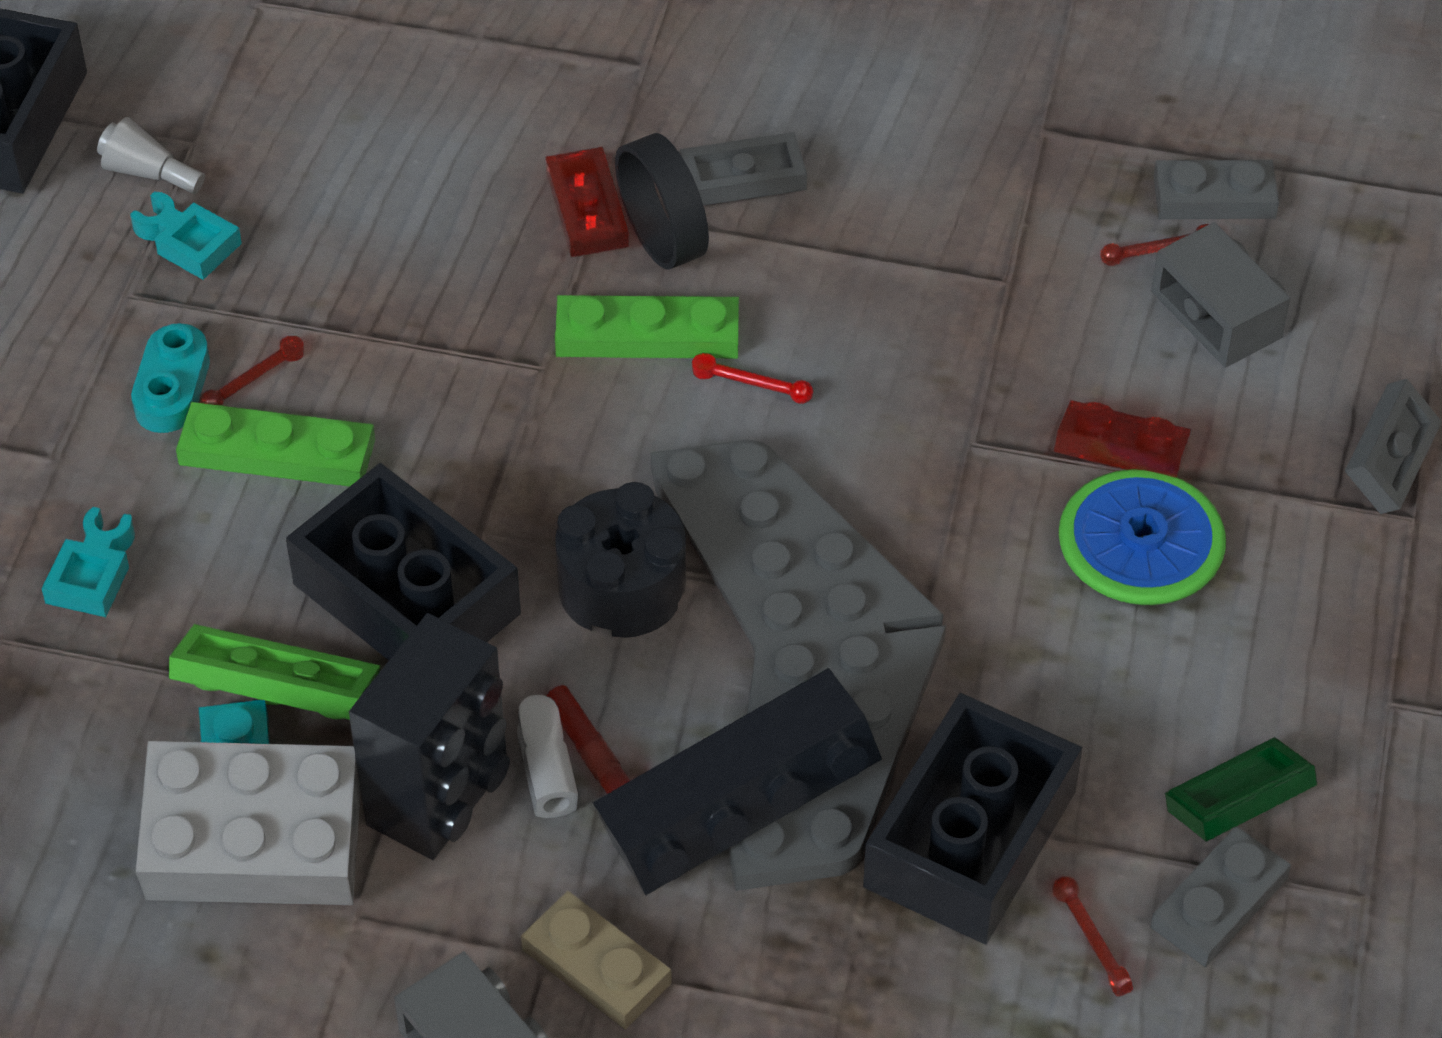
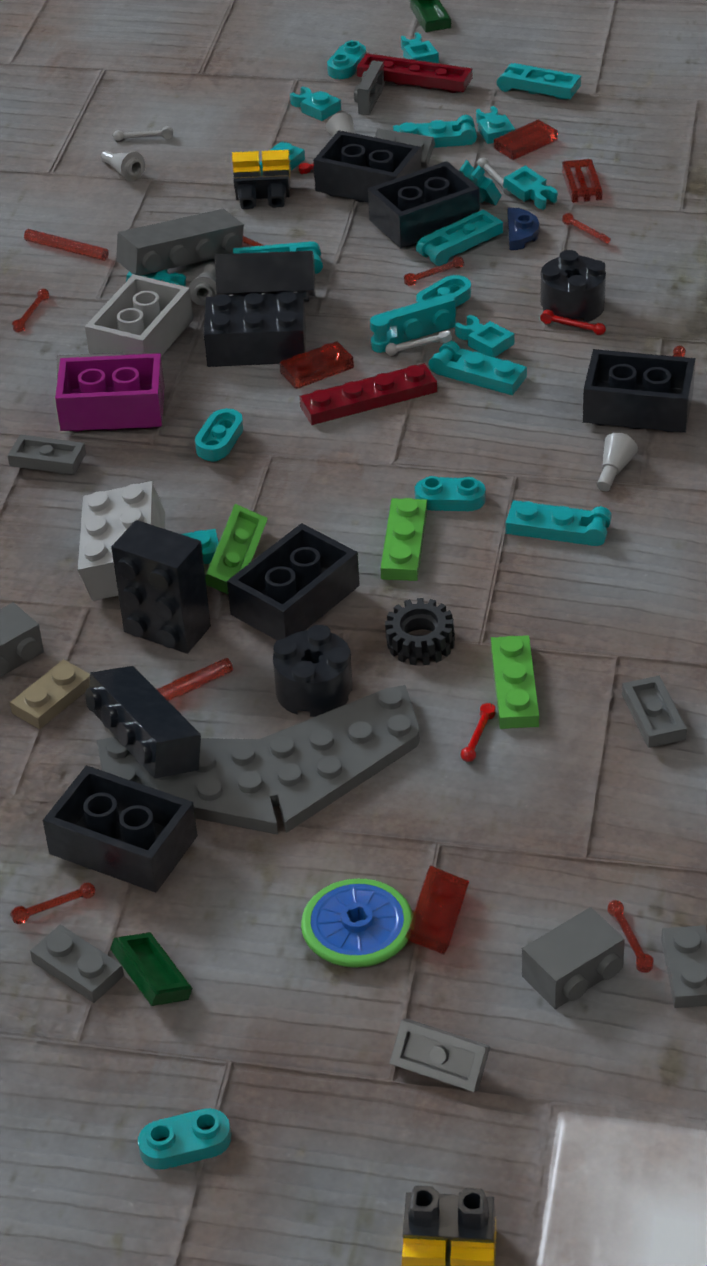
camera: 90 degrees right, 10 degrees down
teal plate [41,507,135,617] -> none
teal plate [130,191,242,280] -> none
clear red hinge [199,336,304,406] -> none
light grey bar [517,695,578,818] -> none
clear red plate [545,147,629,257] -> none
black tyre [615,133,709,270] -> none
none -> black tyre [385,598,455,666]
none -> teal plate [505,500,612,546]

